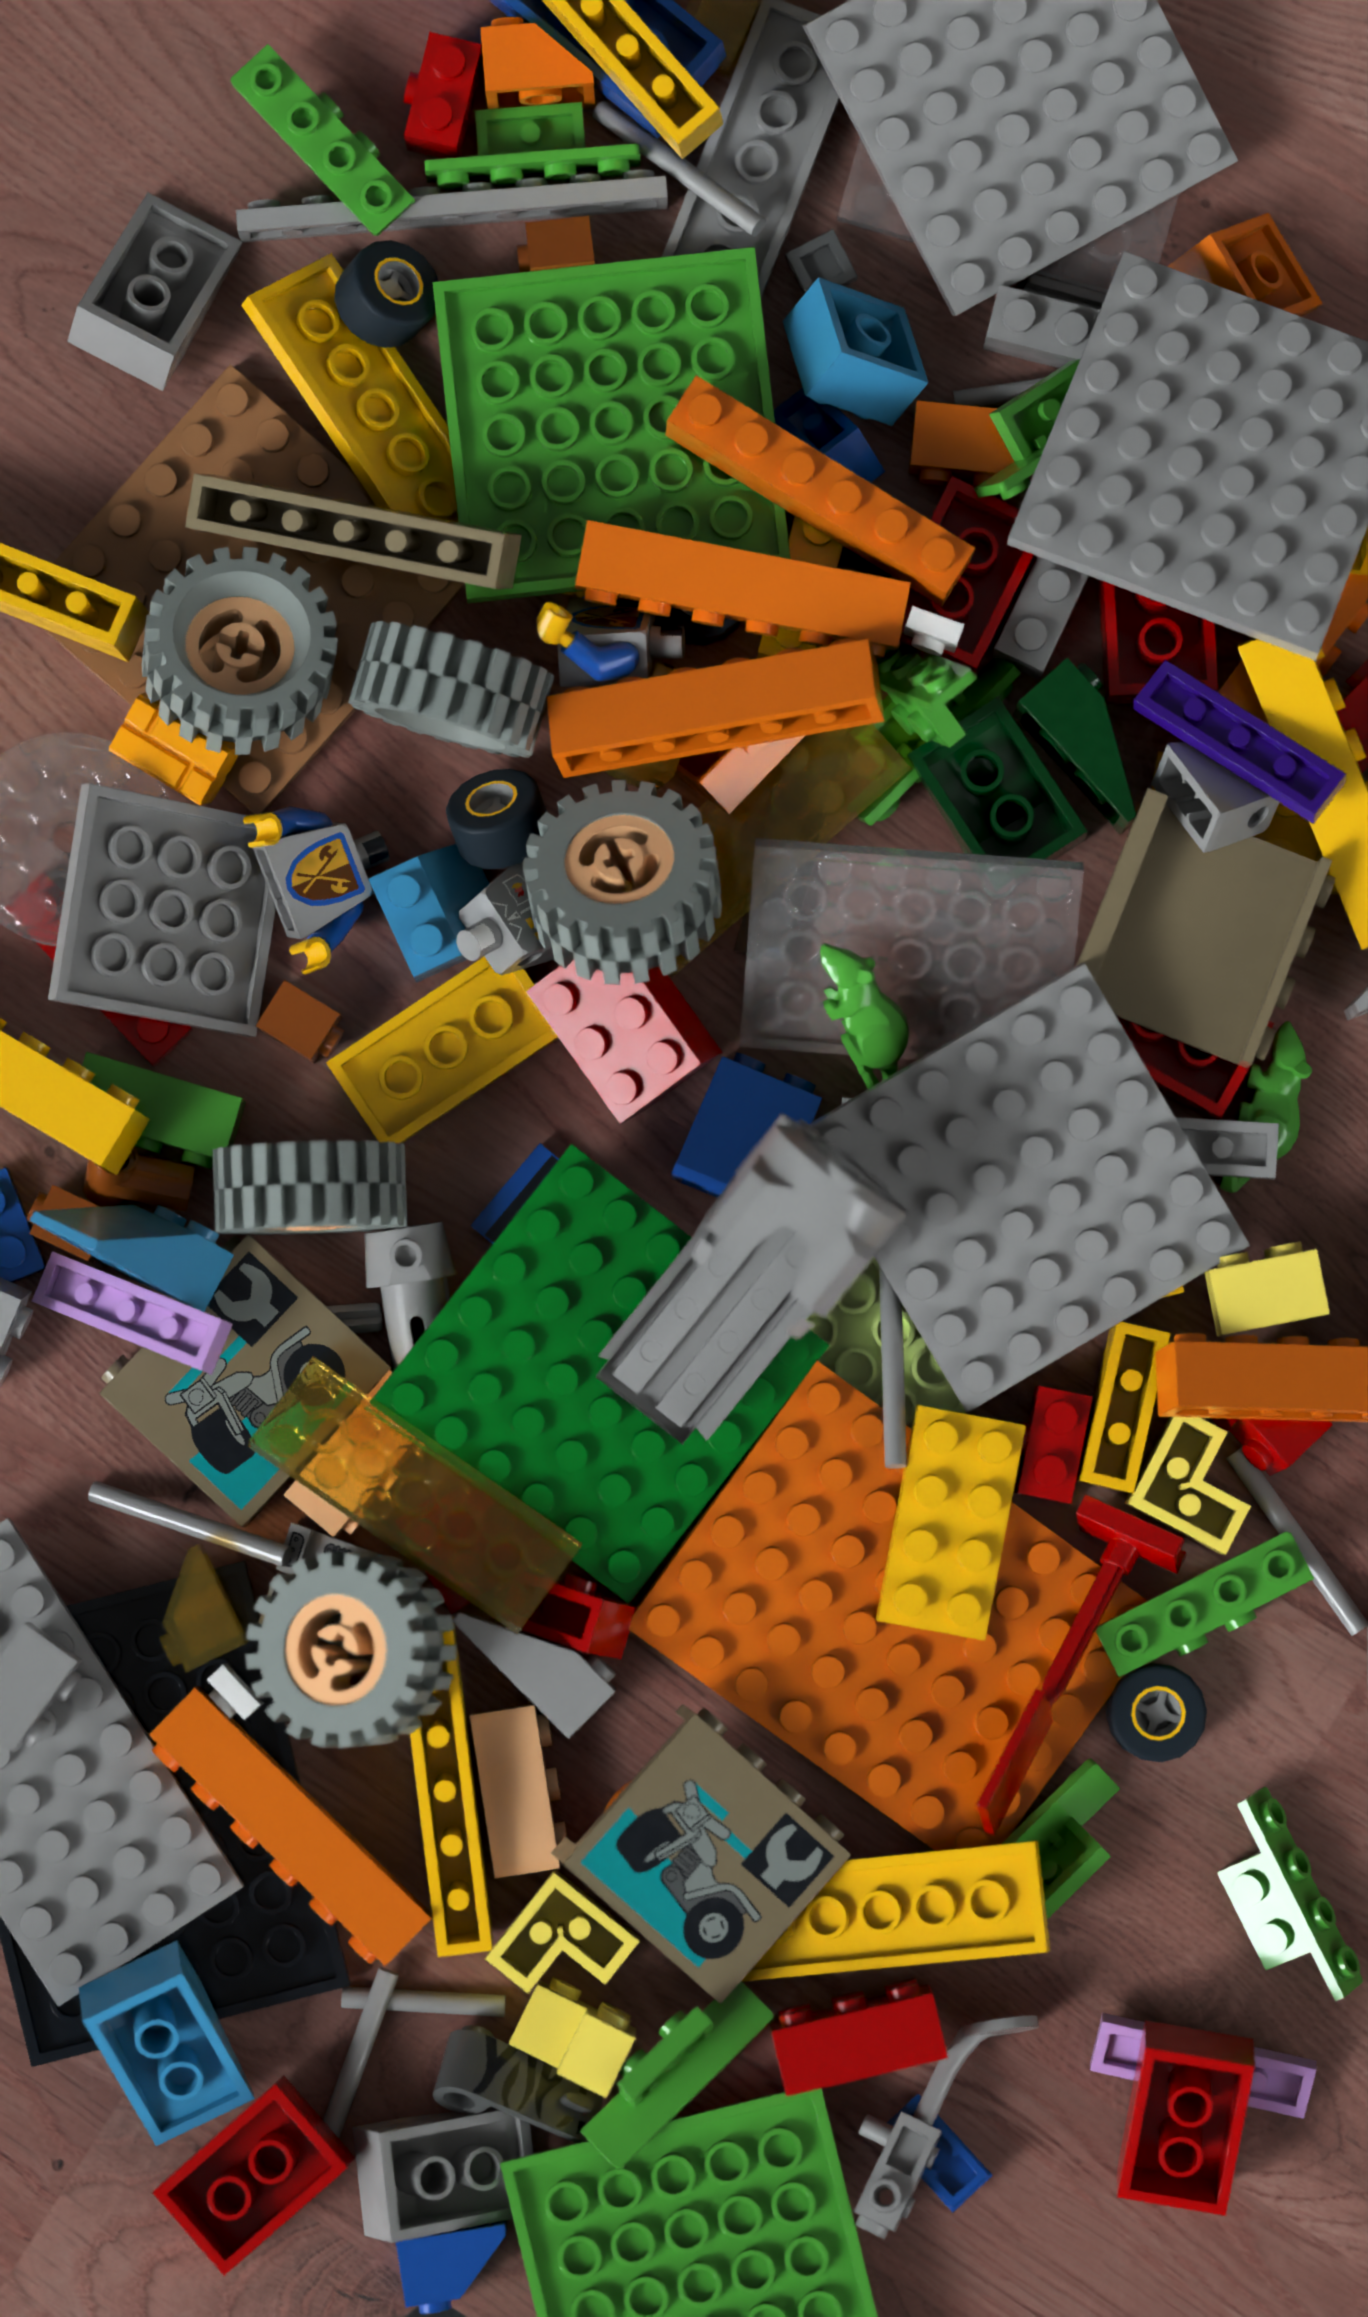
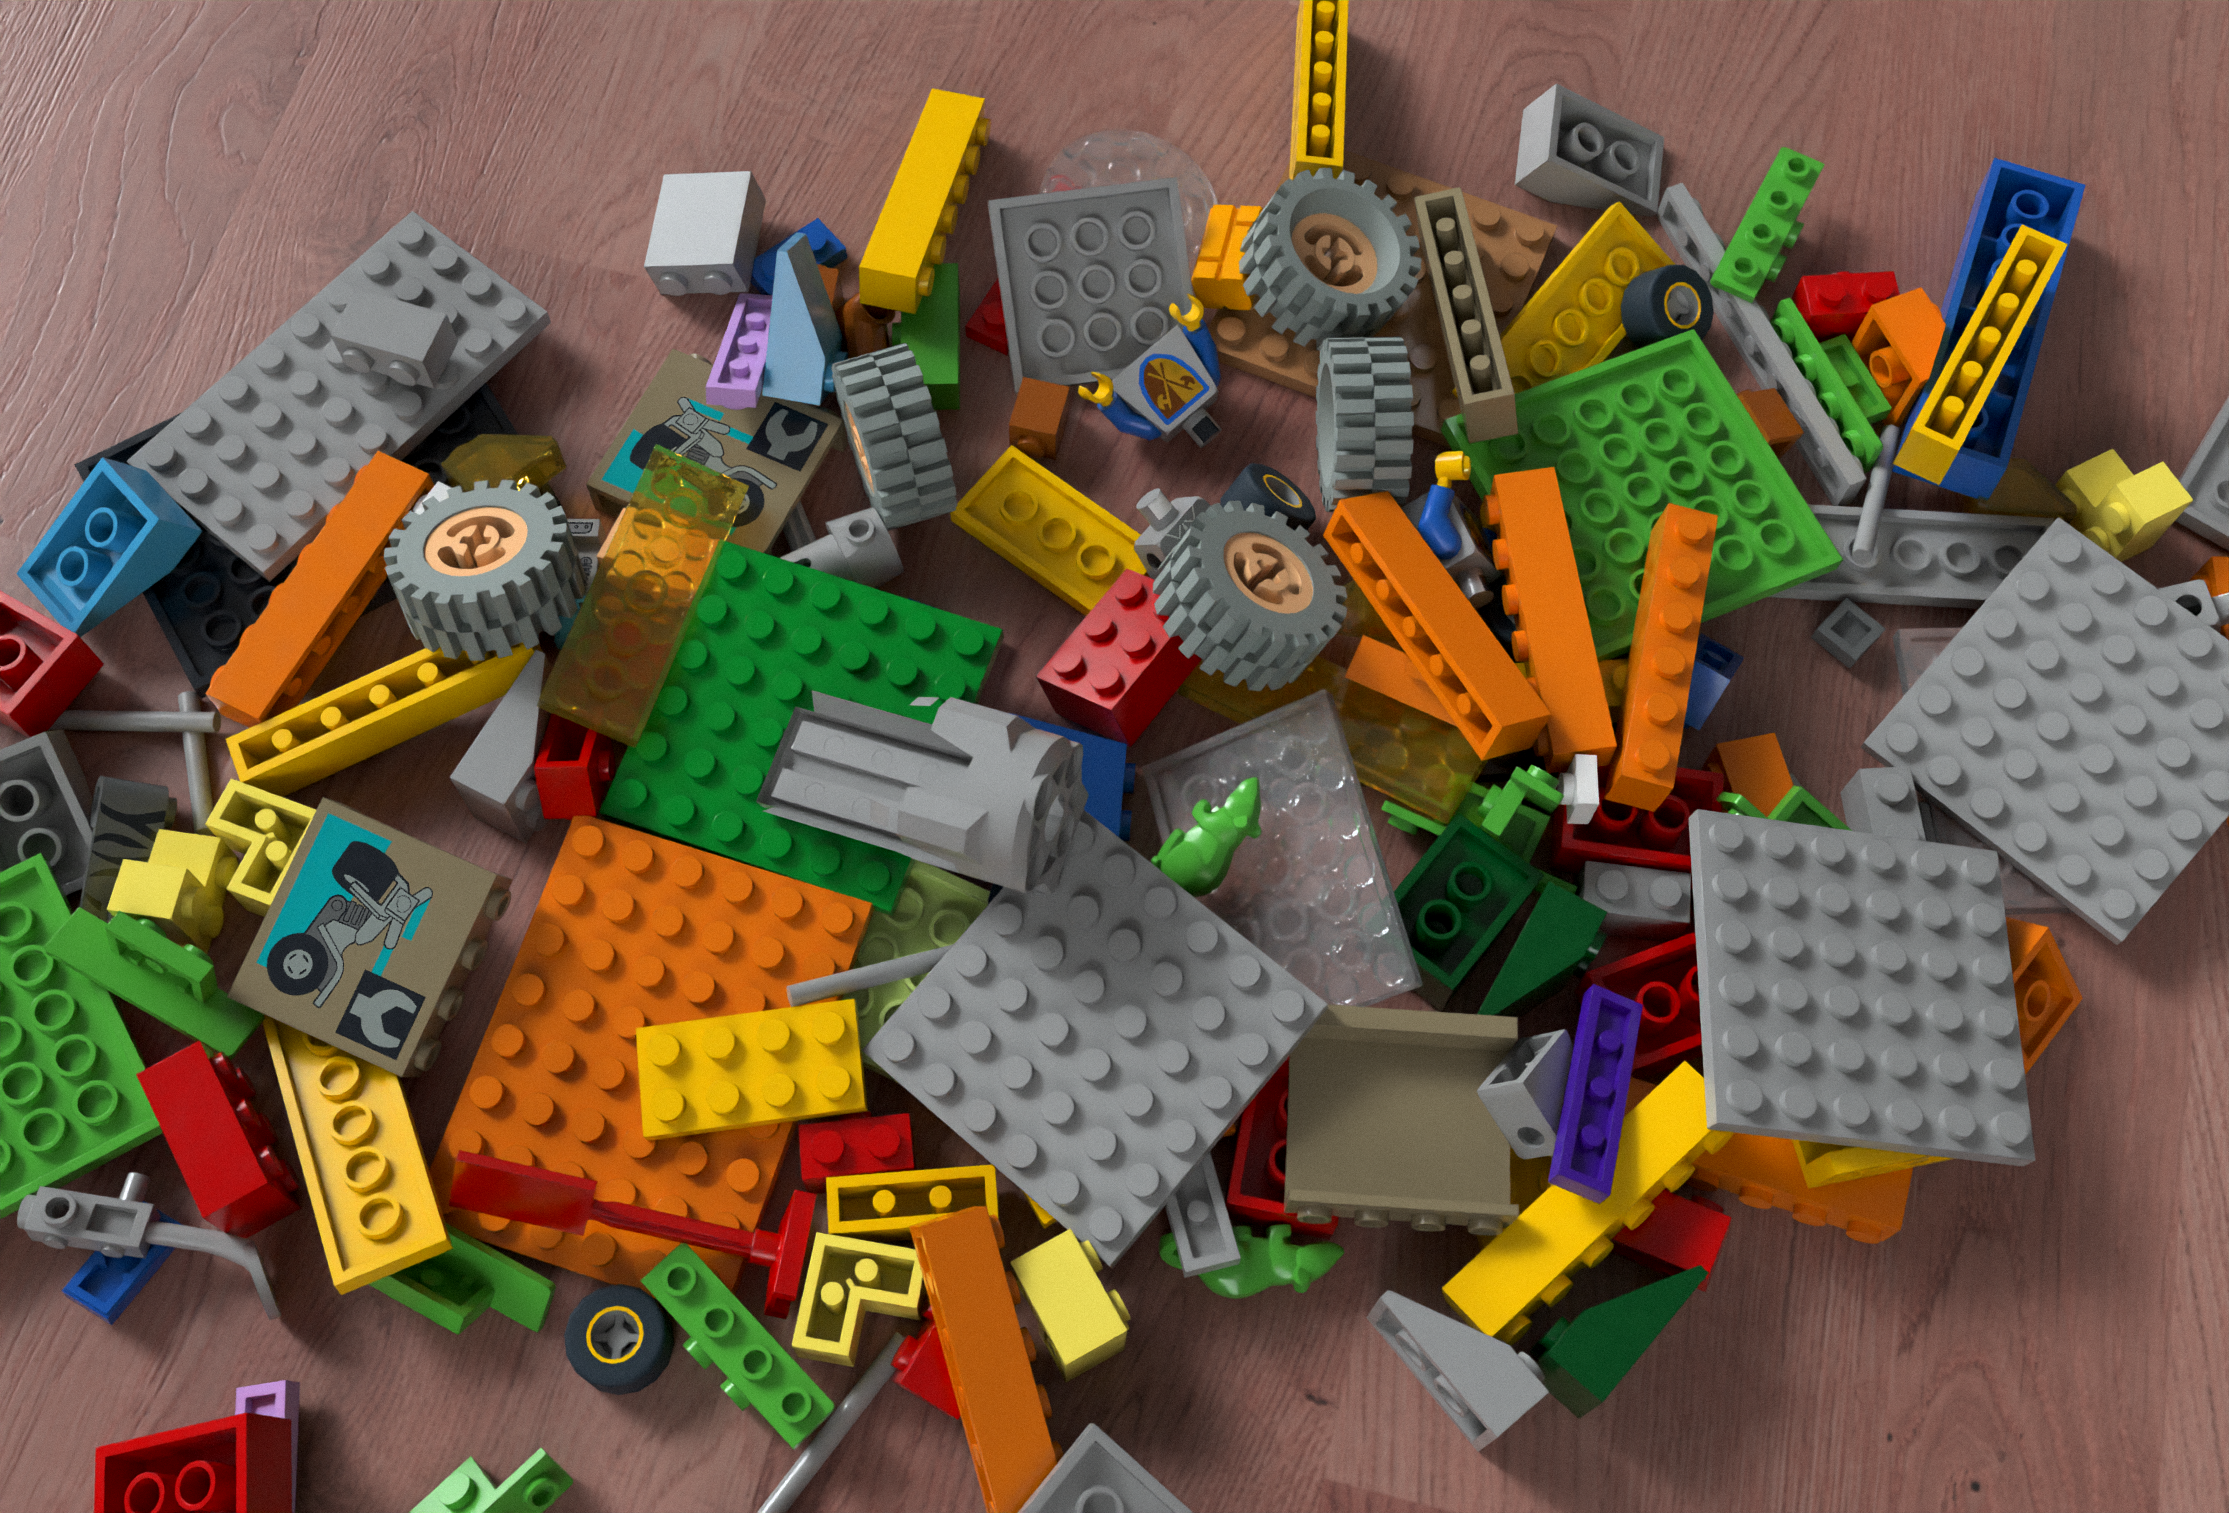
camera: 70 degrees right, 20 degrees down
light grey bar [88,1481,292,1567] -> none
dark azure slope [369,844,489,983] -> none
light nougat brick [470,1704,567,1878] -> none
dark azure slope [782,277,929,426] -> none

